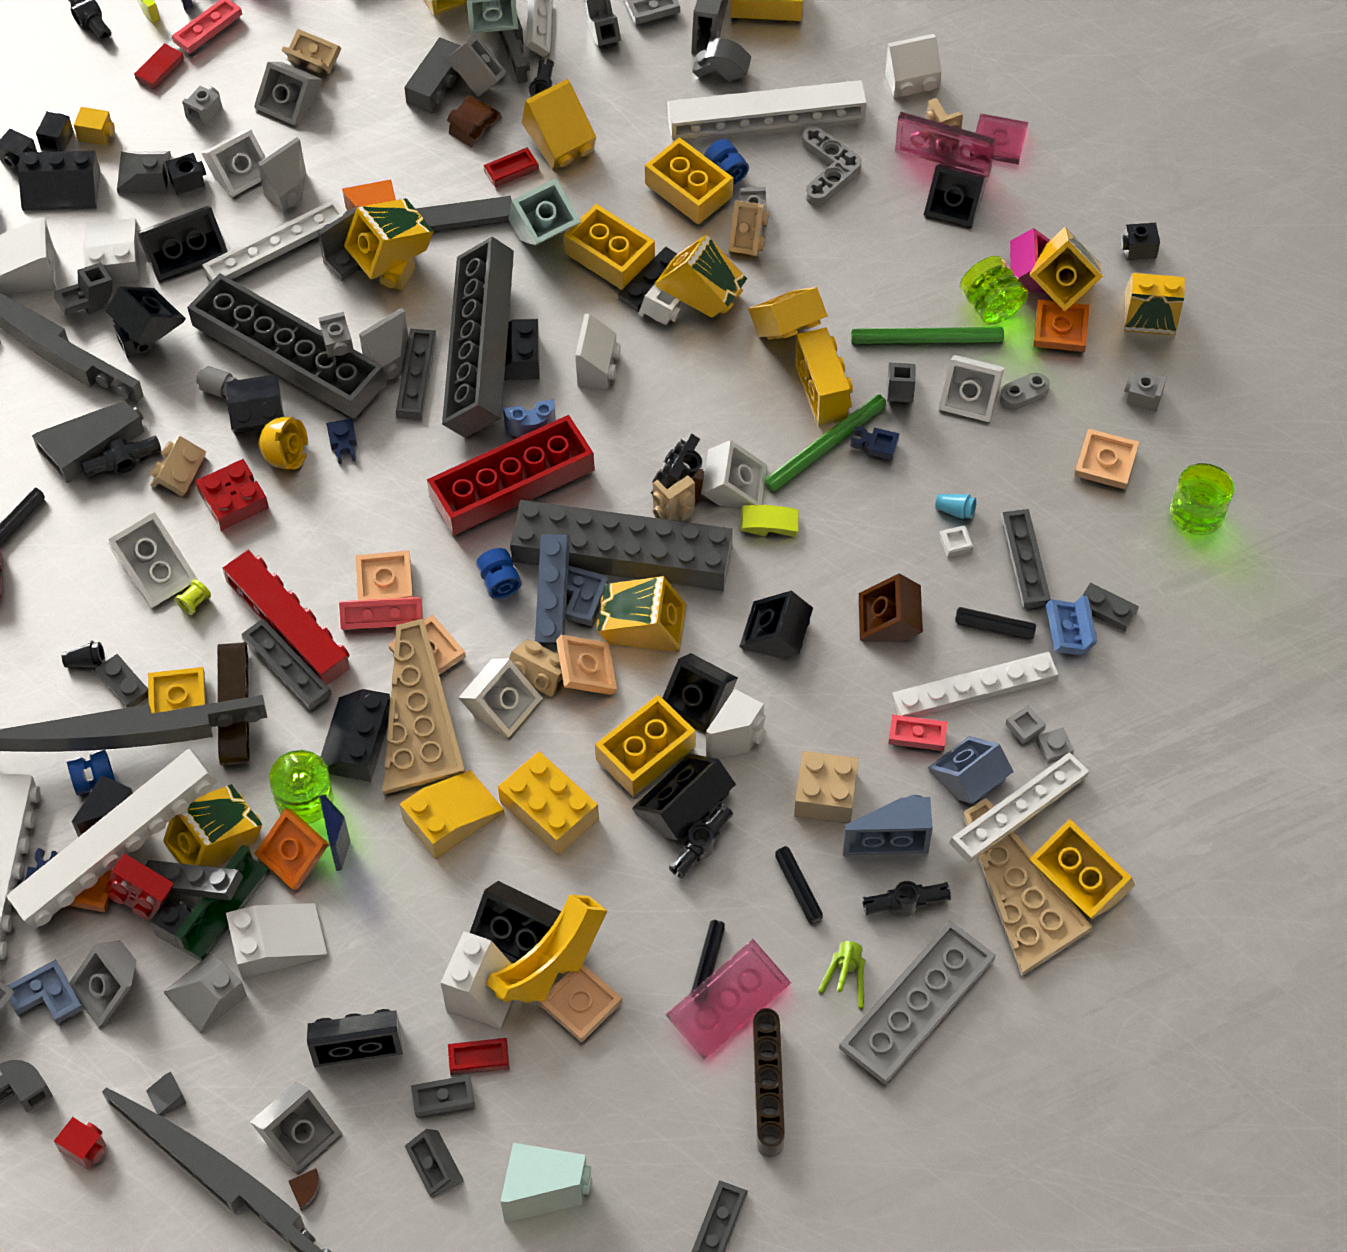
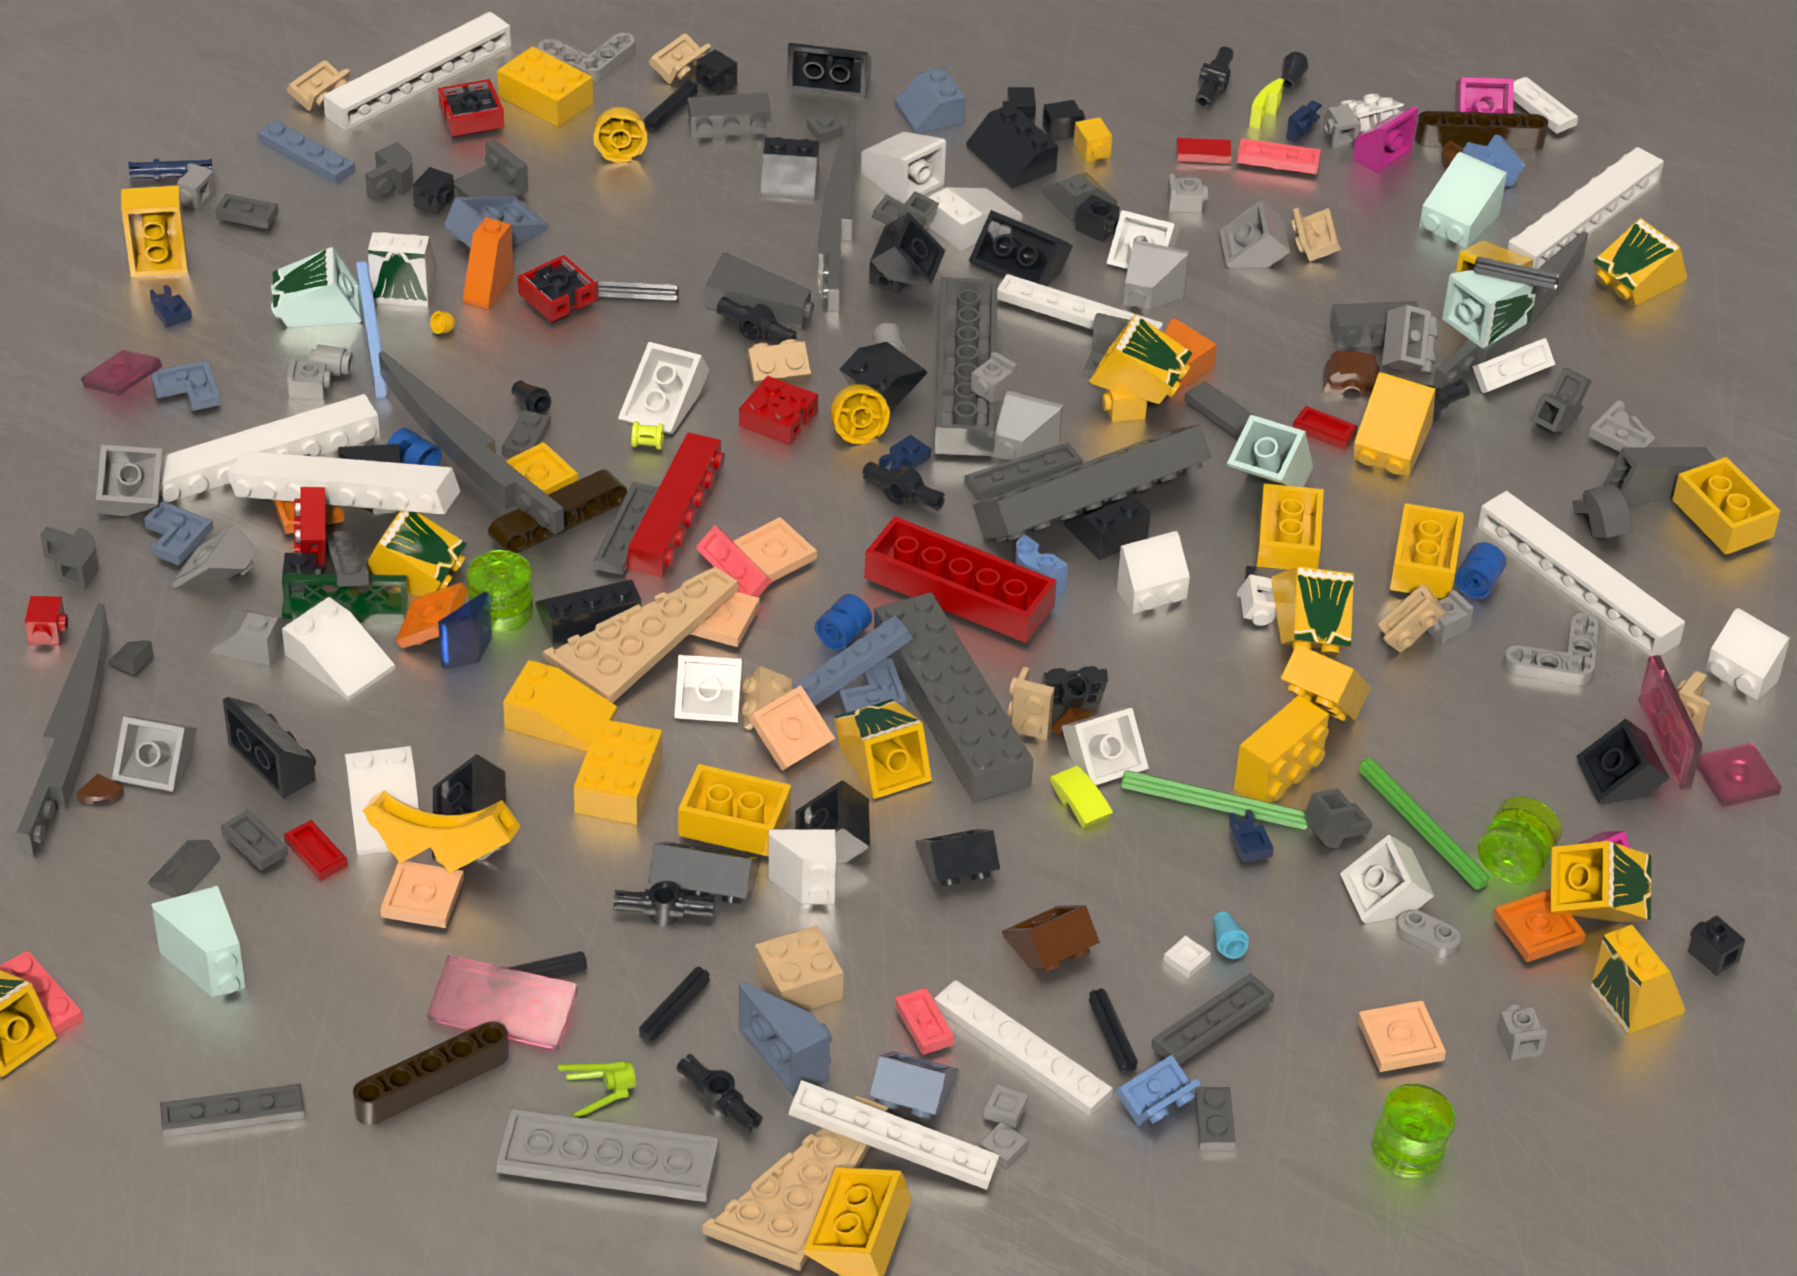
camera: 55 degrees right, 15 degrees down
none -> black pin [862,461,945,511]

